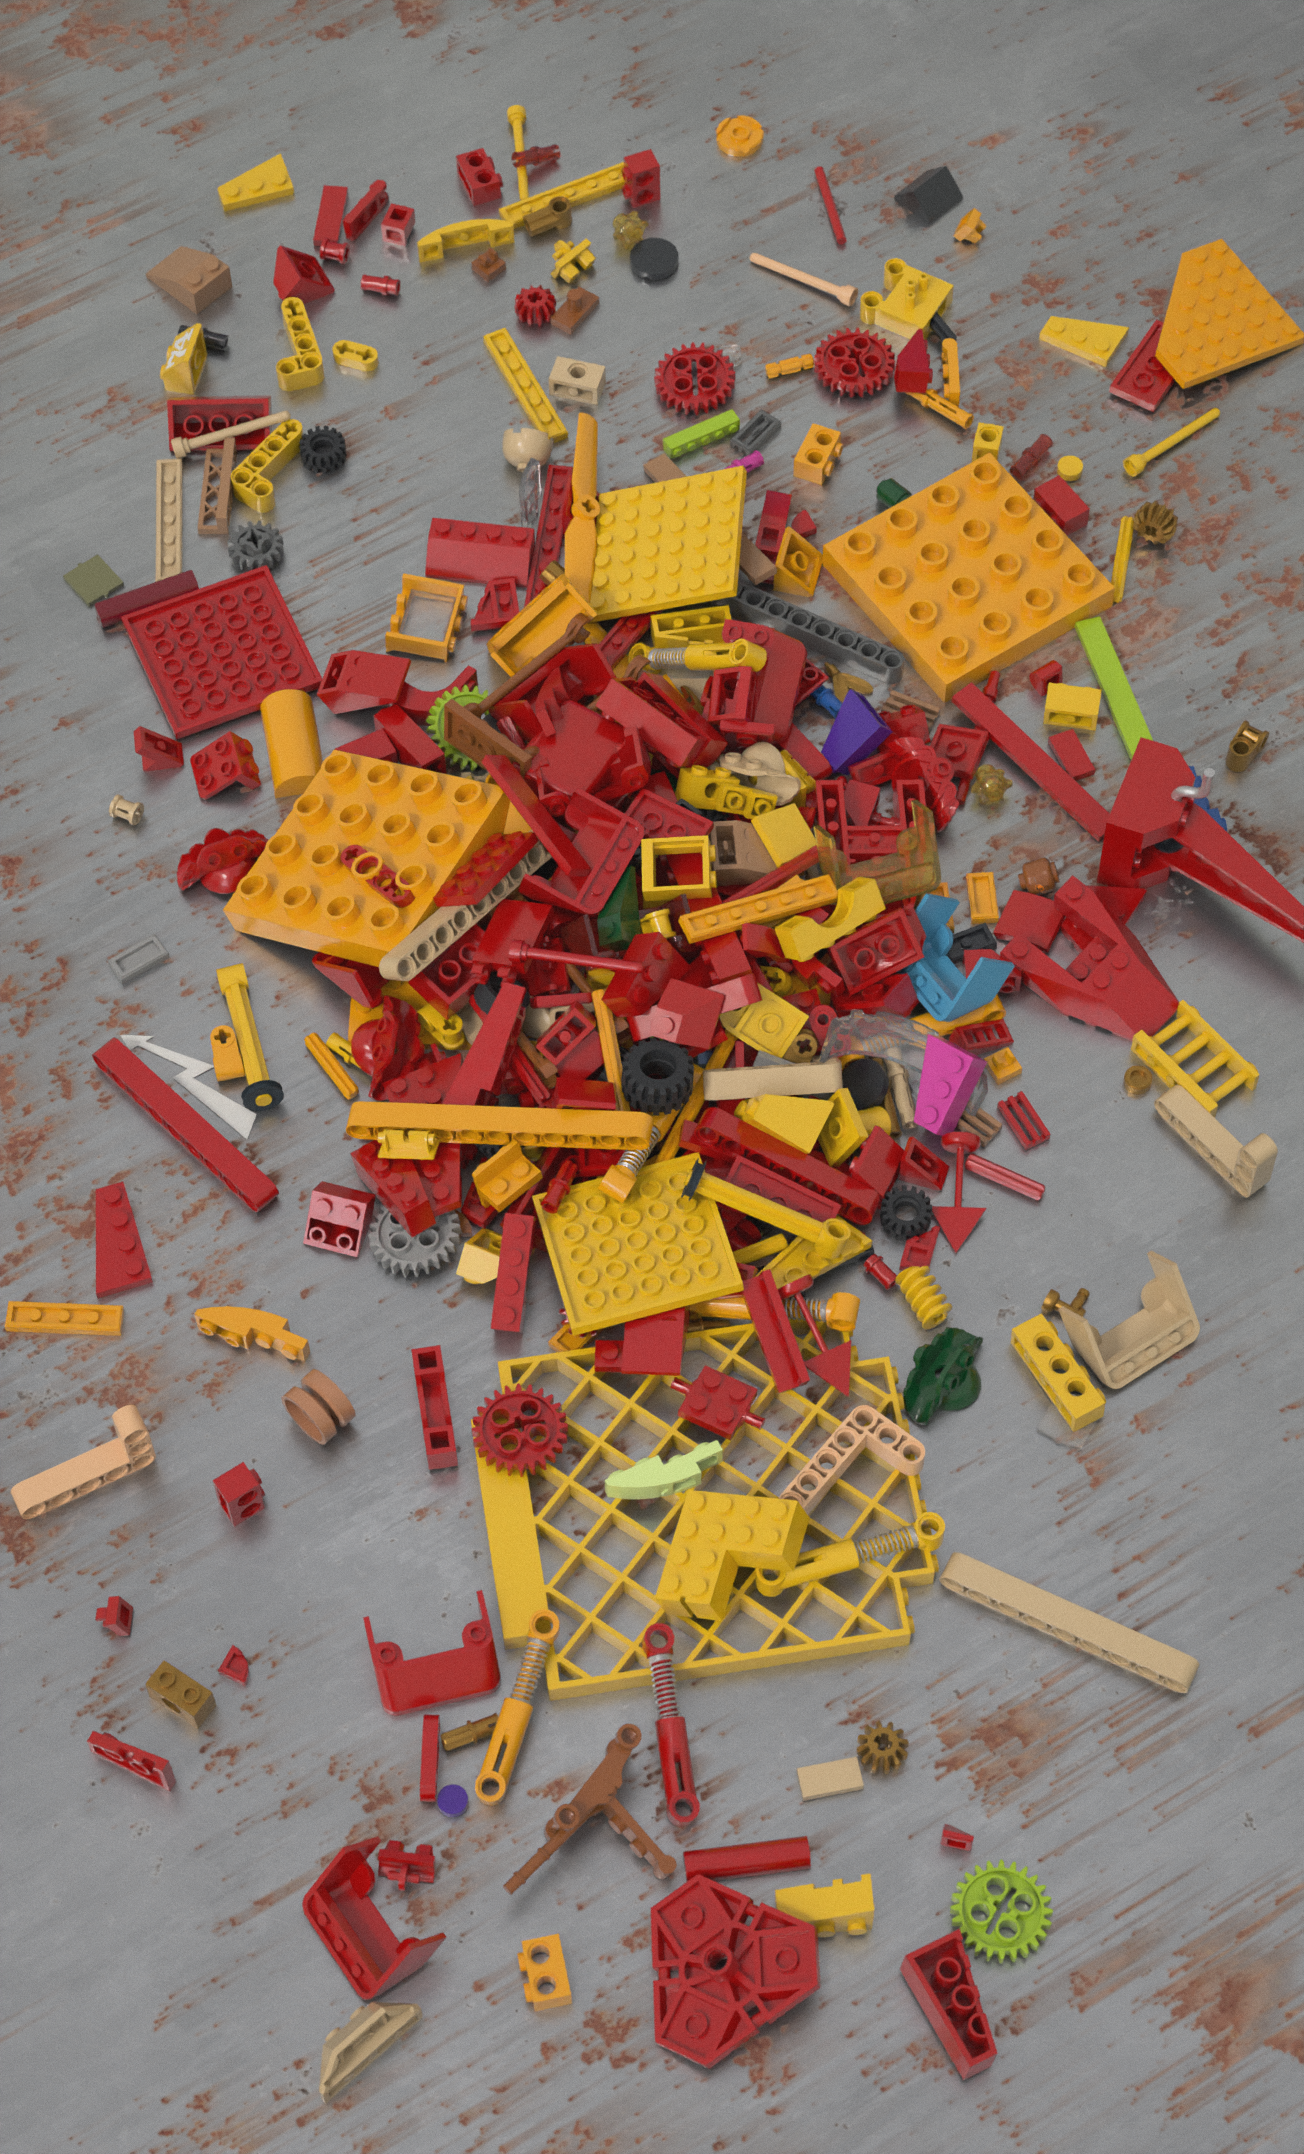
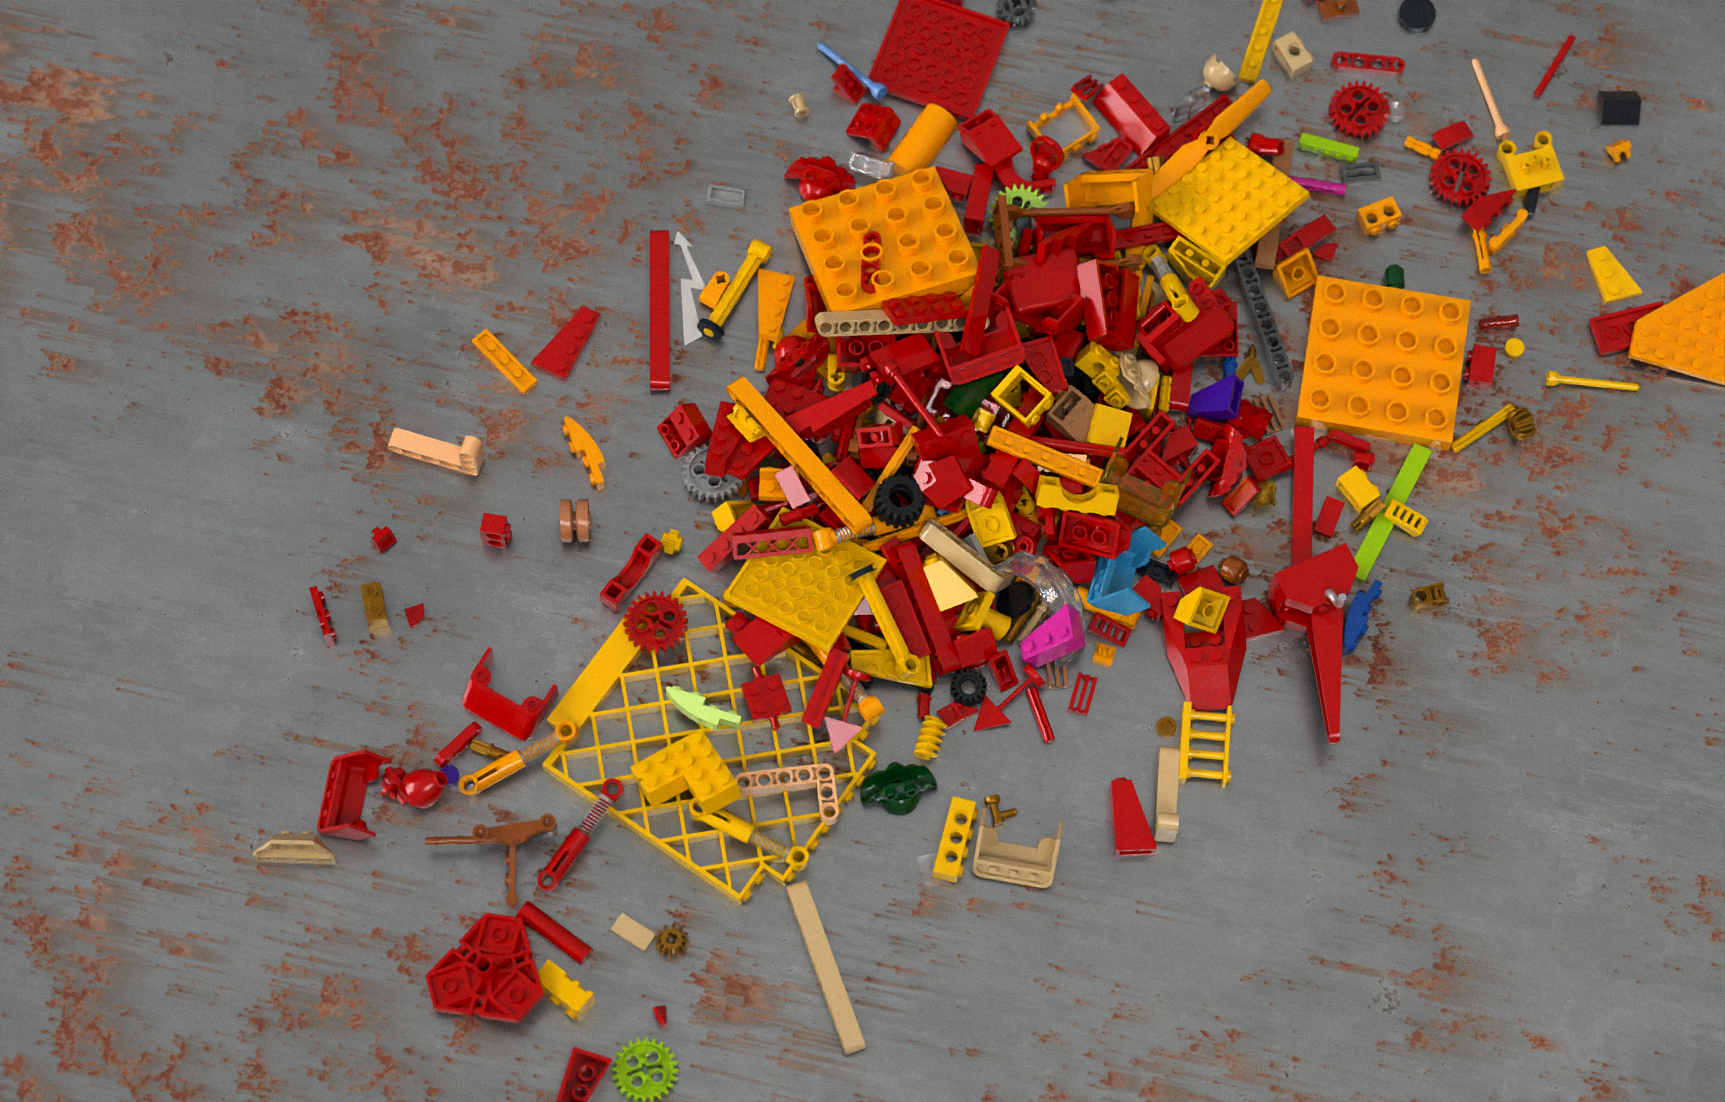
camera: 40 degrees right, 10 degrees up
light orange brick [517,1934,572,2012] -> none
yellow brick [972,422,1004,462] -> none
none -> red piece [403,768,448,809]
none -> yellow gear [661,529,684,555]
none -> red fence [730,525,813,560]
none -> light orange wing [757,268,795,342]
none -> tile [774,465,810,509]
none -> medium blue piece [817,42,888,100]
none -> clear brick [848,151,895,180]
none -> red piece [1030,135,1065,181]
none -> red tile [1071,75,1105,101]
none -> red slope [1110,777,1157,856]
none -> red head [1167,546,1198,575]
none -> yellow slope [1173,587,1231,634]
none -> red tile [1221,475,1262,517]
none -> red piece [1246,133,1285,157]
none -> red tile [1327,429,1370,452]
none -> red beam [1331,51,1405,76]
none -> pearl gold axle [1350,498,1386,533]
none -> yellow slope [1383,499,1429,537]
none -> red slope [1432,120,1474,152]

